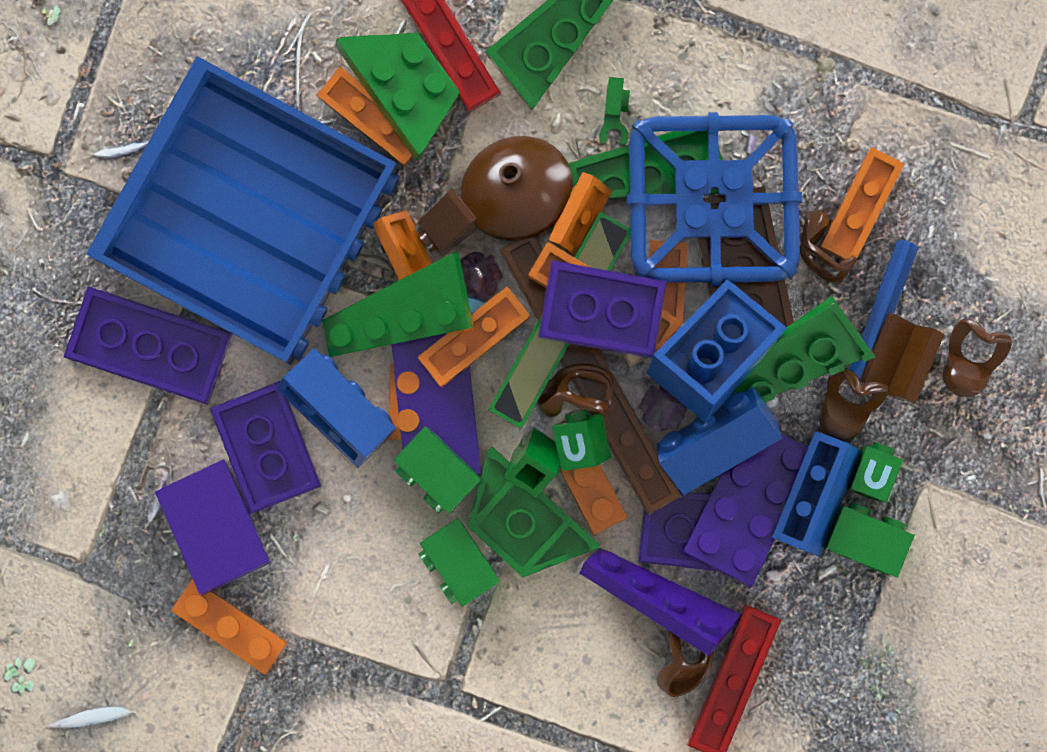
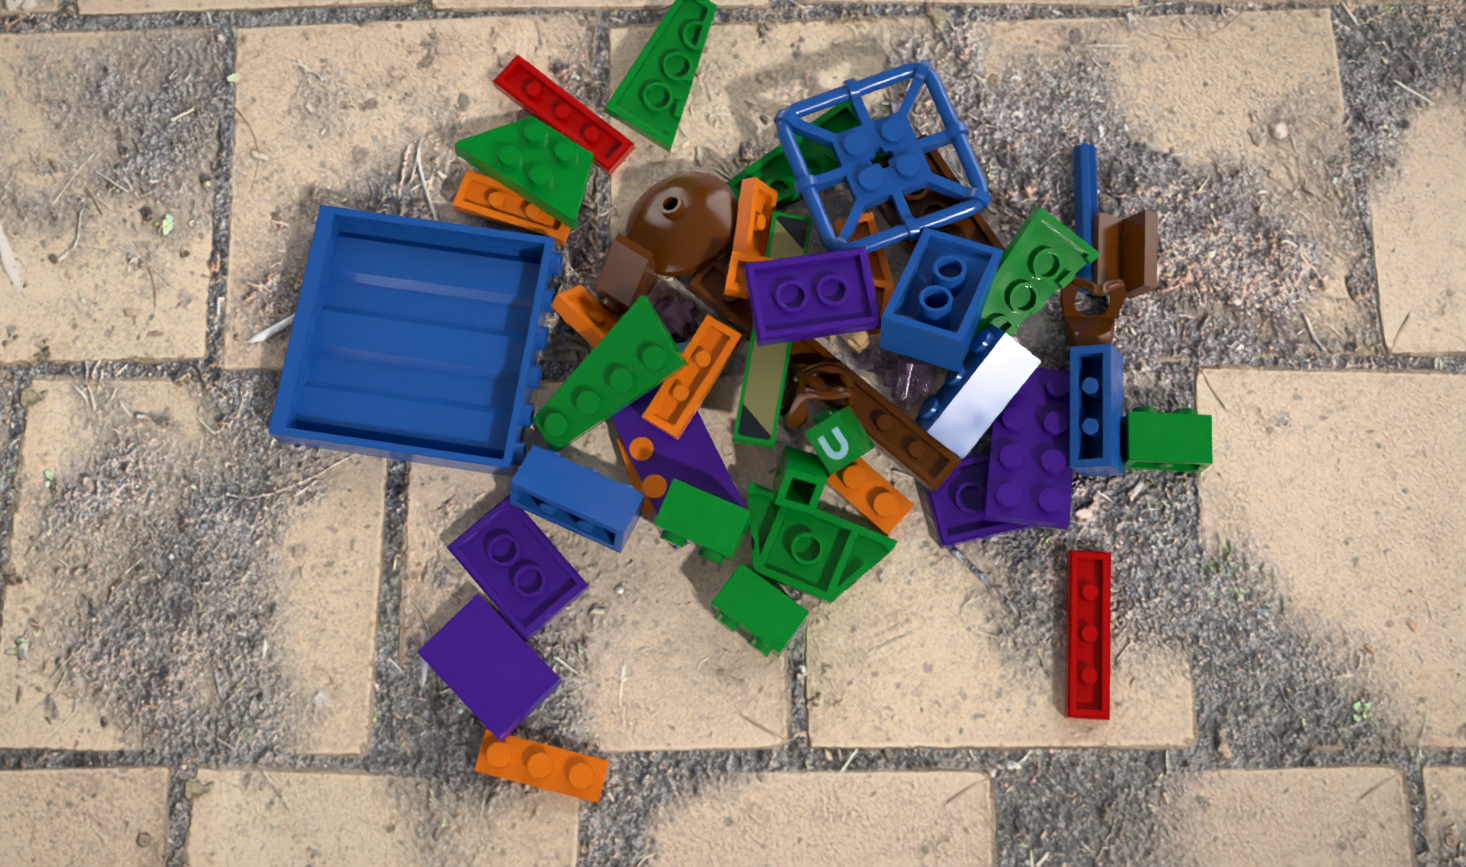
camera: 10 degrees left, 10 degrees down
dark purple tile [63,286,232,405] -> none
dark purple wing [579,548,742,656] -> none
green plate [599,77,630,147] -> none
reddish brown piece [656,629,714,697] -> none
reddish brown piece [800,210,857,284] -> none
orange plate [819,147,905,261] -> none
green brick [847,442,903,503] -> none
reddish brown piece [942,319,1012,397] -> none

